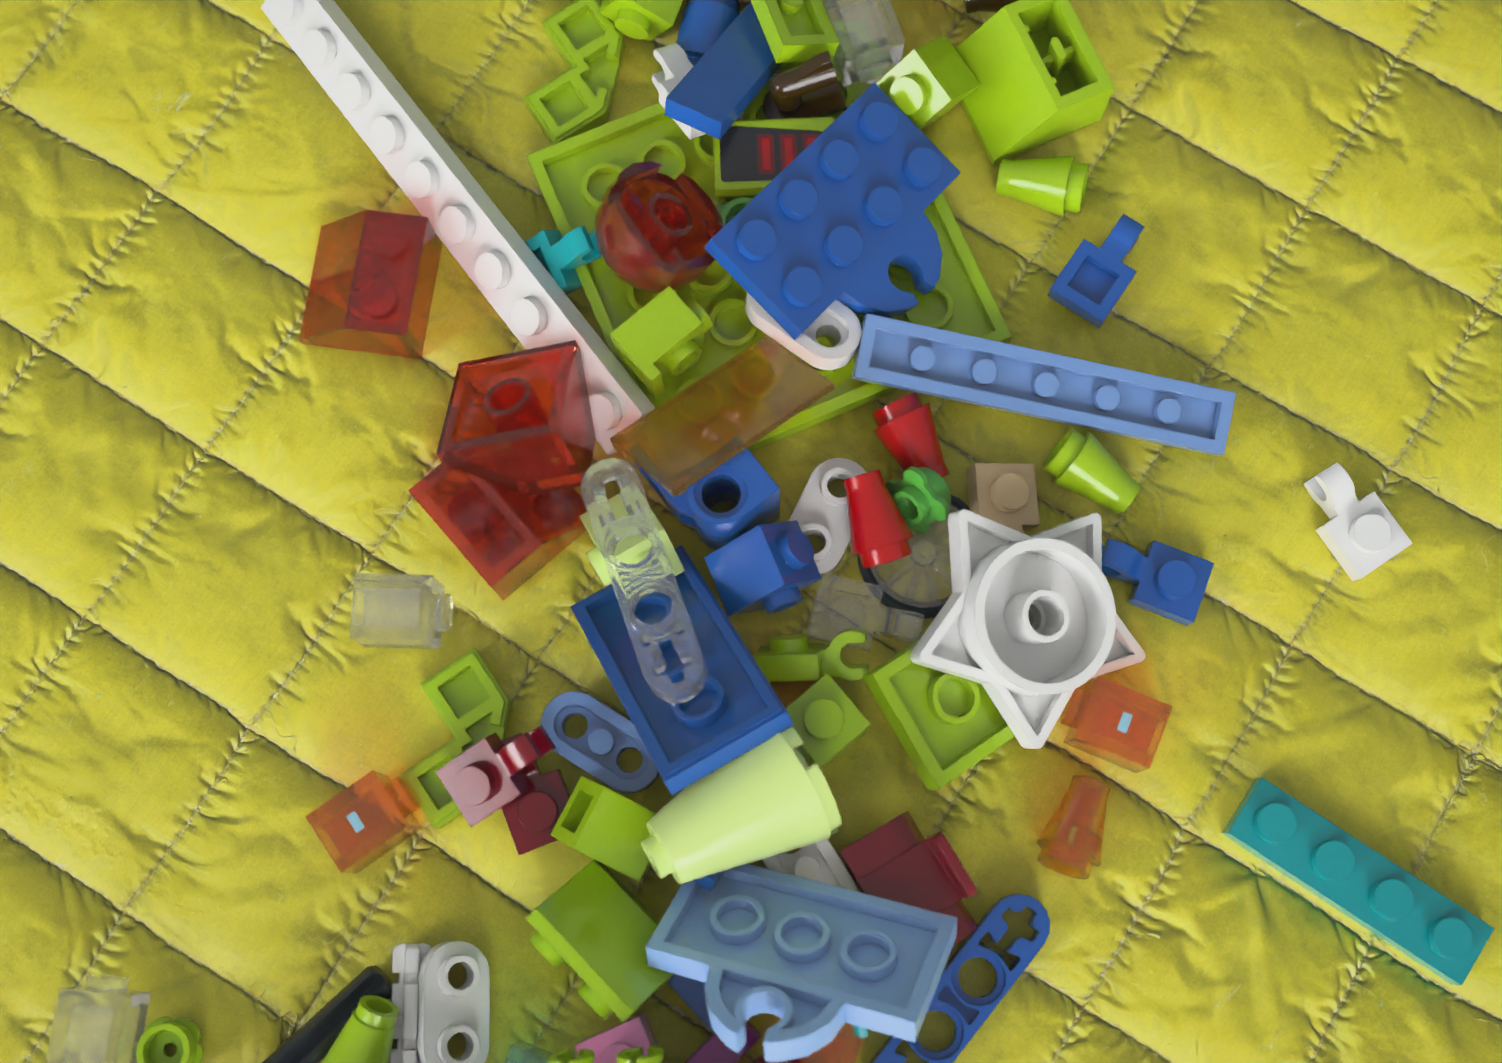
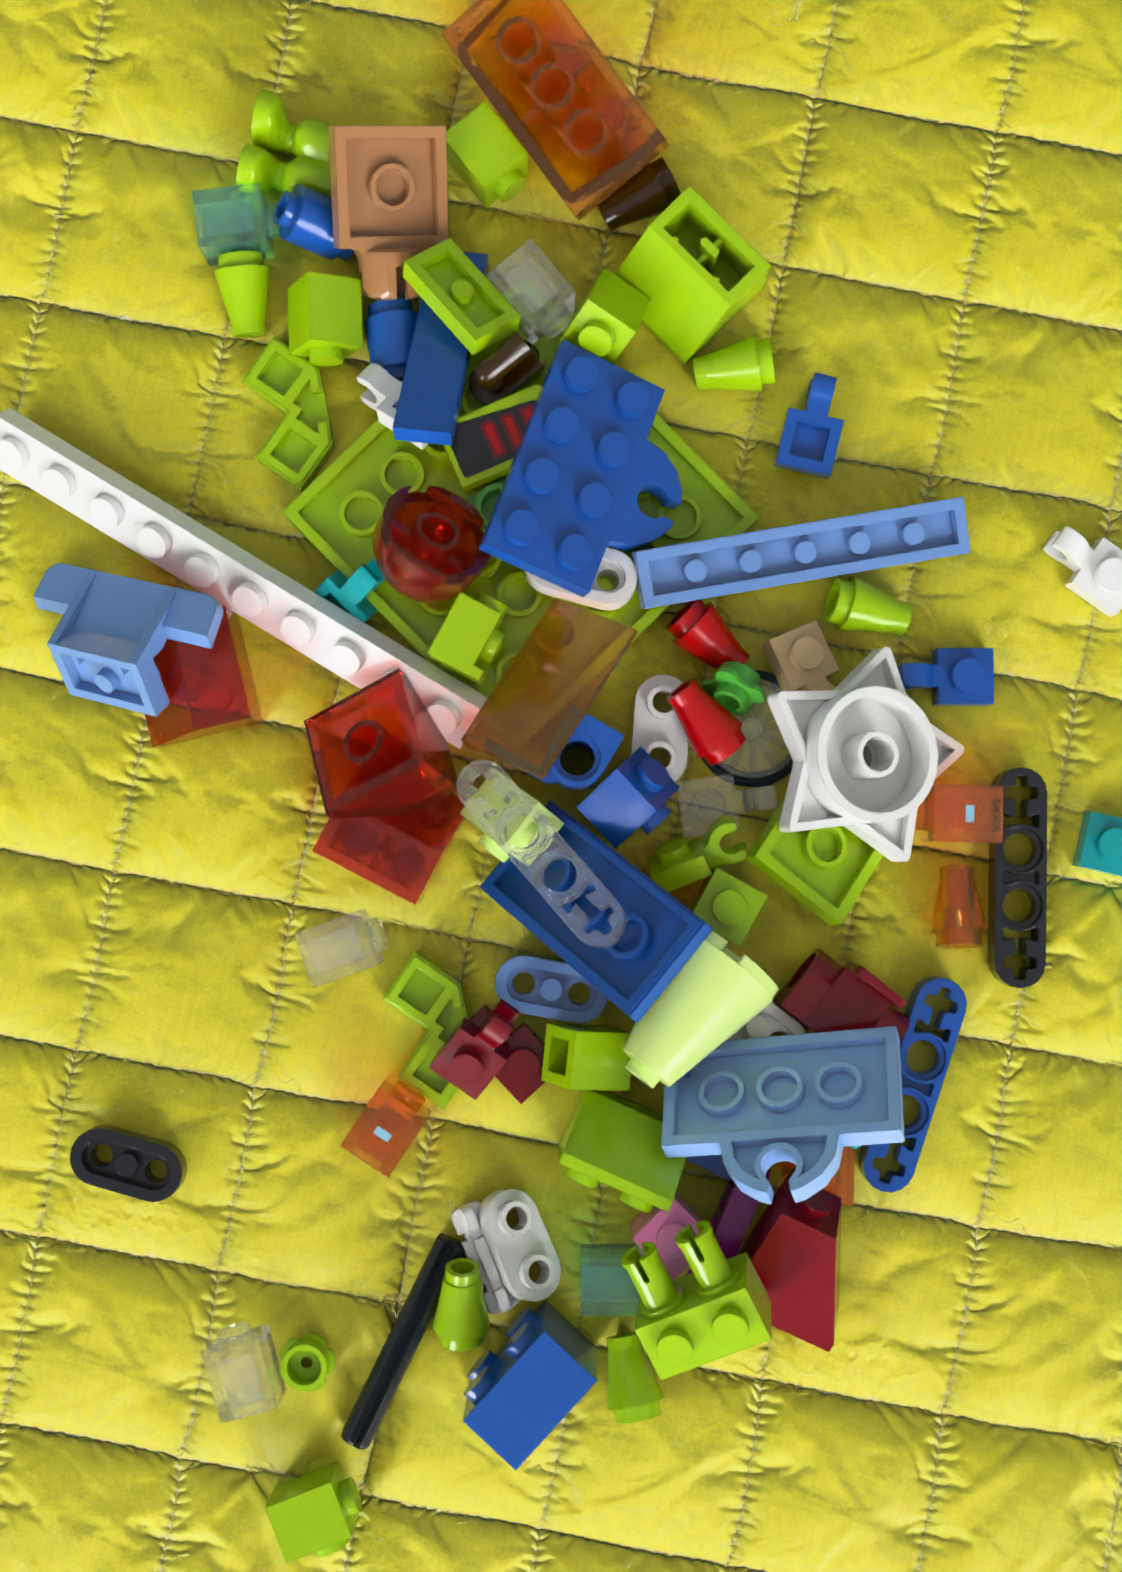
camera: 25 degrees left, 10 degrees up
none -> medium blue plate [33,563,224,717]
none -> black plate [70,1125,187,1202]
none -> black beam [988,767,1047,988]

